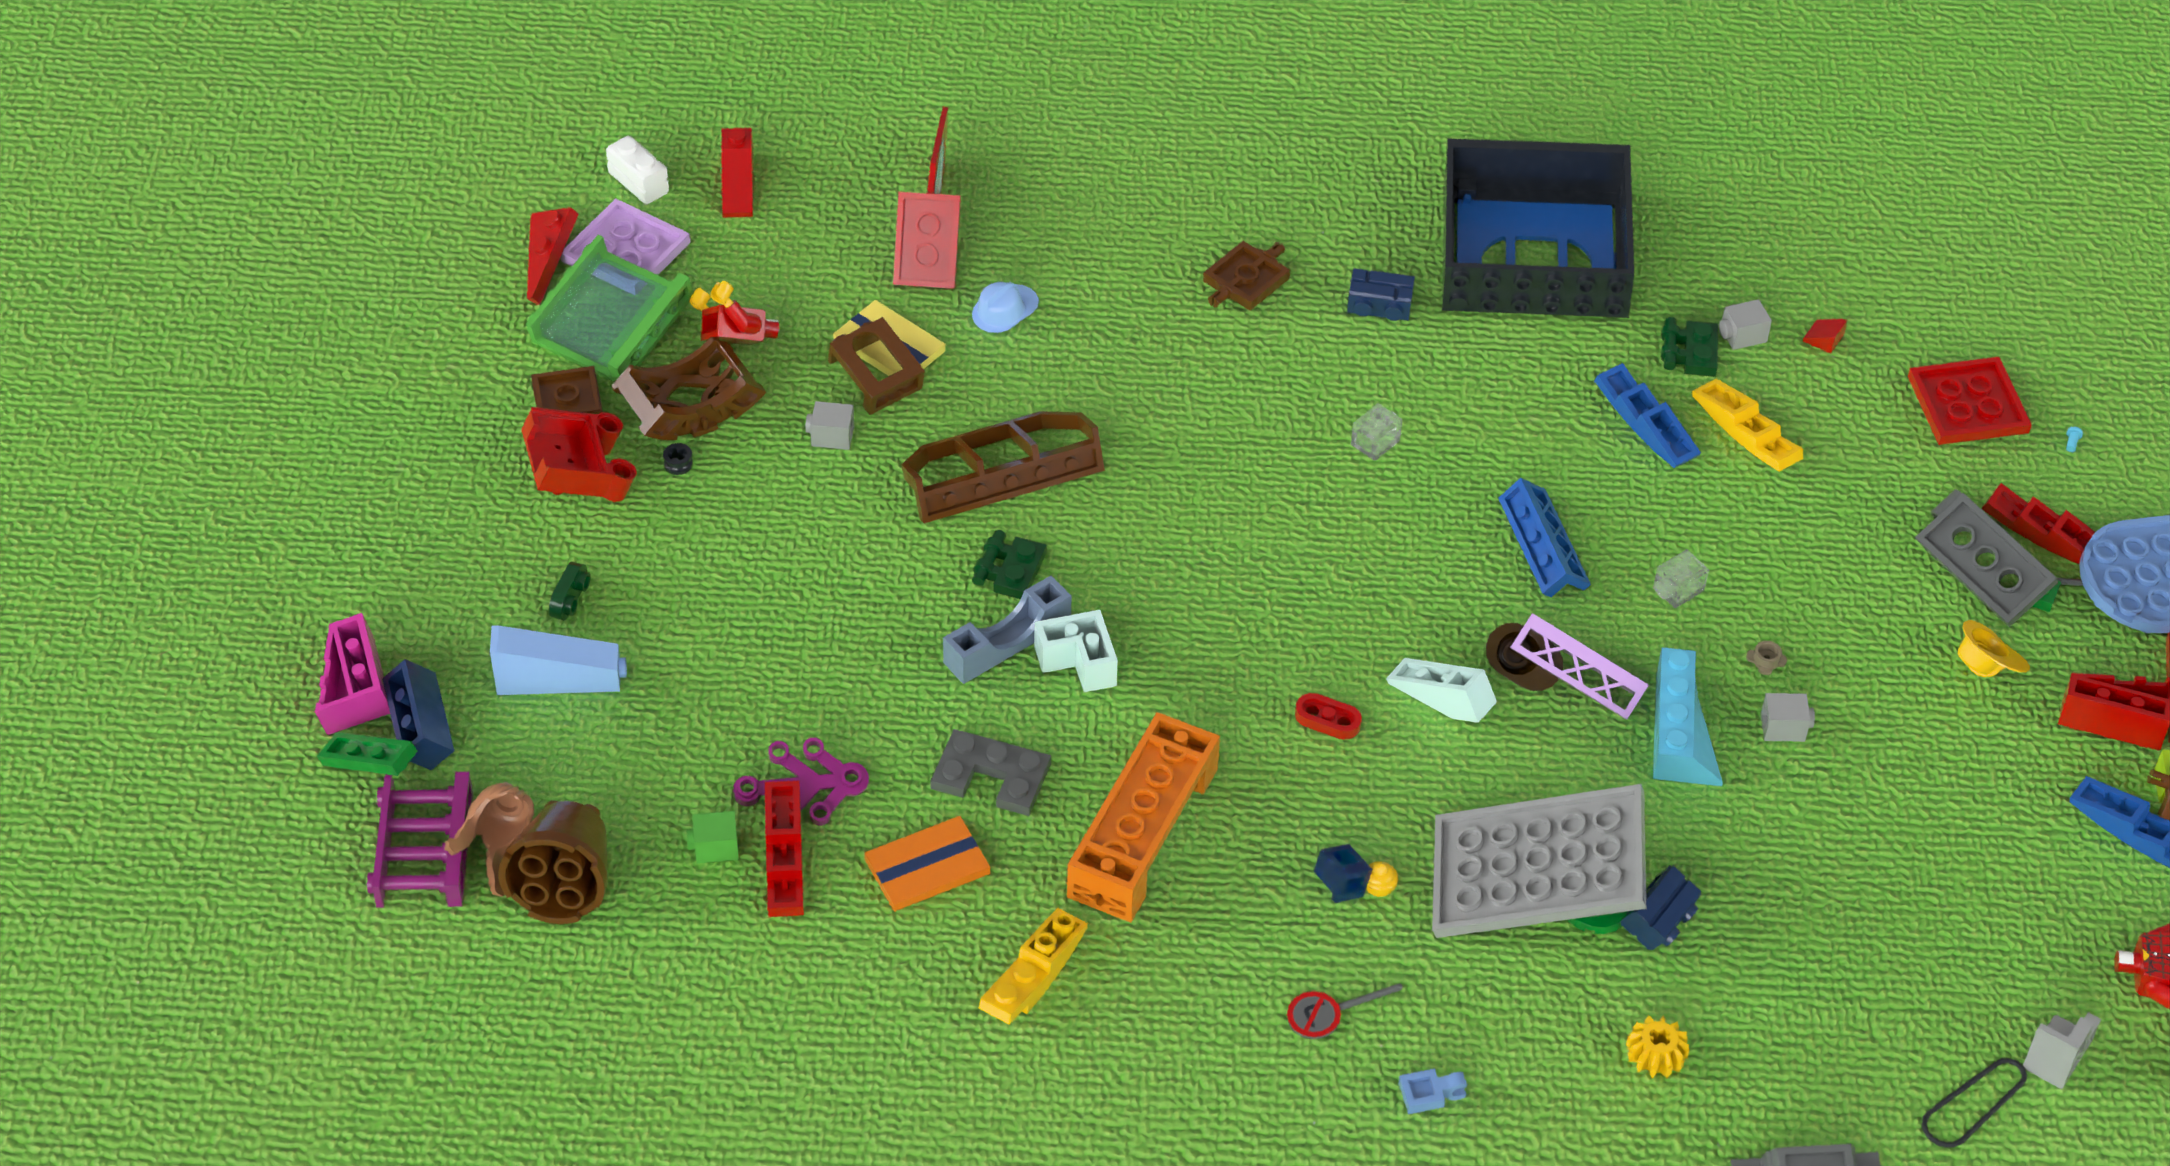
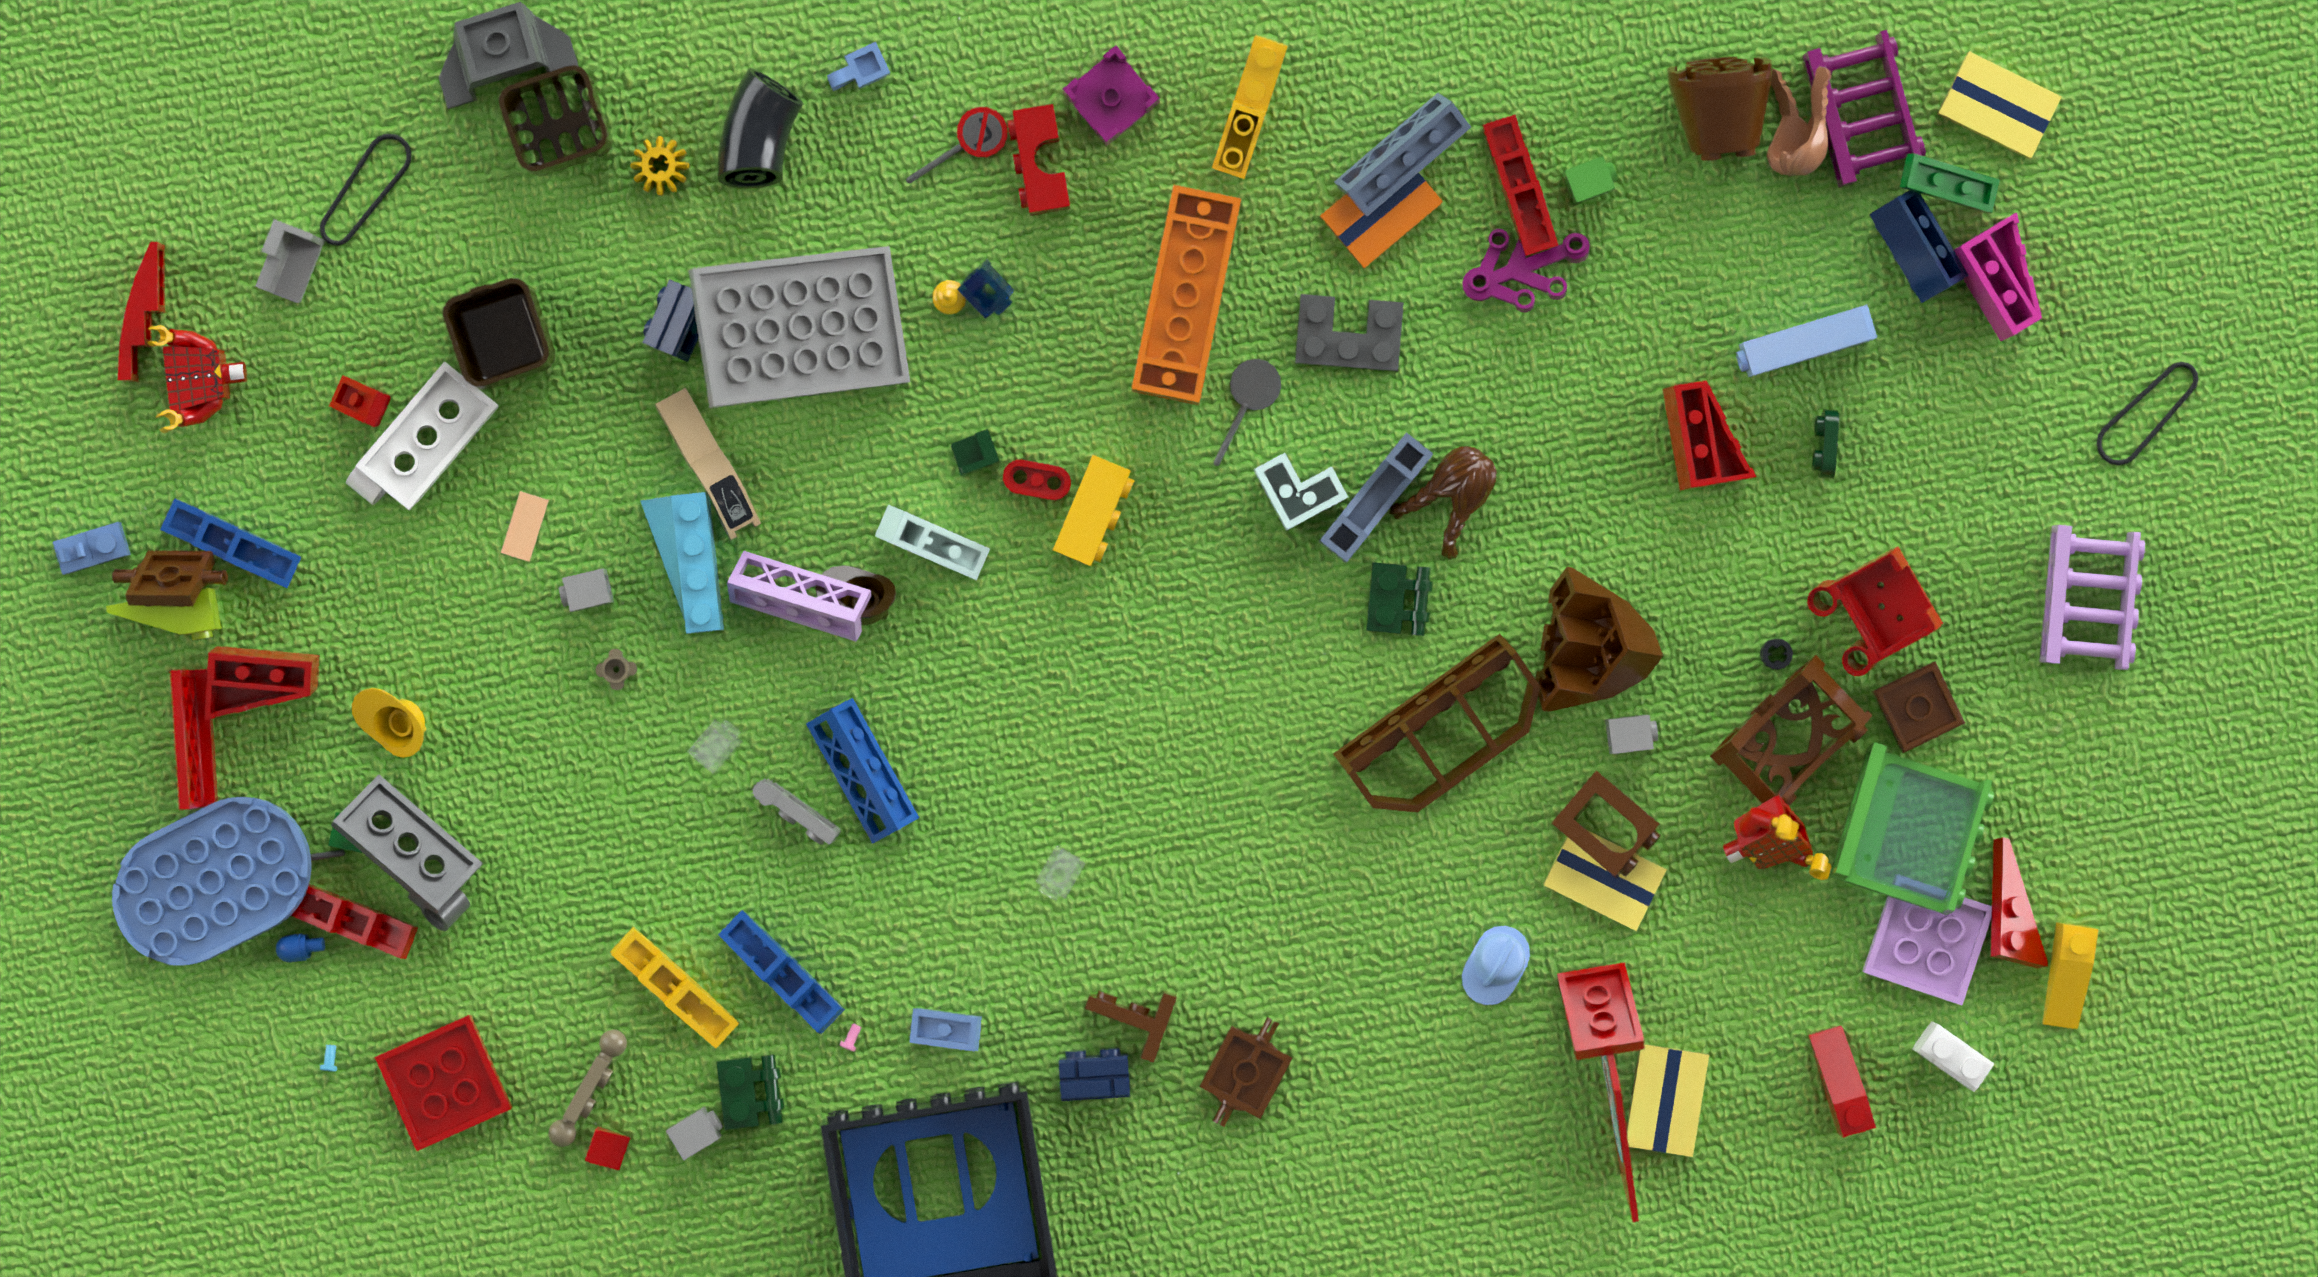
camera: 170 degrees right, 40 degrees up
none -> blue cylinder [276,933,325,963]
none -> red slope [329,375,391,427]
none -> white hinge [346,362,498,511]
none -> dark brown piece [443,278,556,390]
none -> dark brown piece [499,65,613,177]
none -> light nougat sticker [501,491,549,562]
none -> dark tan plate [548,1030,627,1147]
none -> tan piece [655,388,761,541]
none -> black brick [718,68,804,189]
none -> light grey hinge [752,779,841,845]
none -> bright pink piece [839,1023,862,1052]
none -> medium blue plate [909,1008,982,1051]
none -> dark green panel [951,429,1001,476]
none -> red arch [1007,104,1070,216]
none -> yellow brick [1053,455,1135,566]
none -> magenta panel [1063,45,1160,146]
none -> reddish brown bracket [1085,990,1177,1063]
none -> dark grey piece [1213,359,1281,466]
none -> sand blue fence [1334,93,1471,217]
none -> reddish brown hair [1389,446,1497,560]
none -> reddish brown brick [1535,567,1663,712]
none -> light yellow tile [1626,1044,1709,1157]
none -> red wedge [1662,380,1757,491]
none -> light yellow tile [1937,51,2061,160]
none -> lavender fence [2039,525,2145,670]
none -> yellow slope [2042,922,2099,1029]
none -> black piece [2096,362,2199,465]

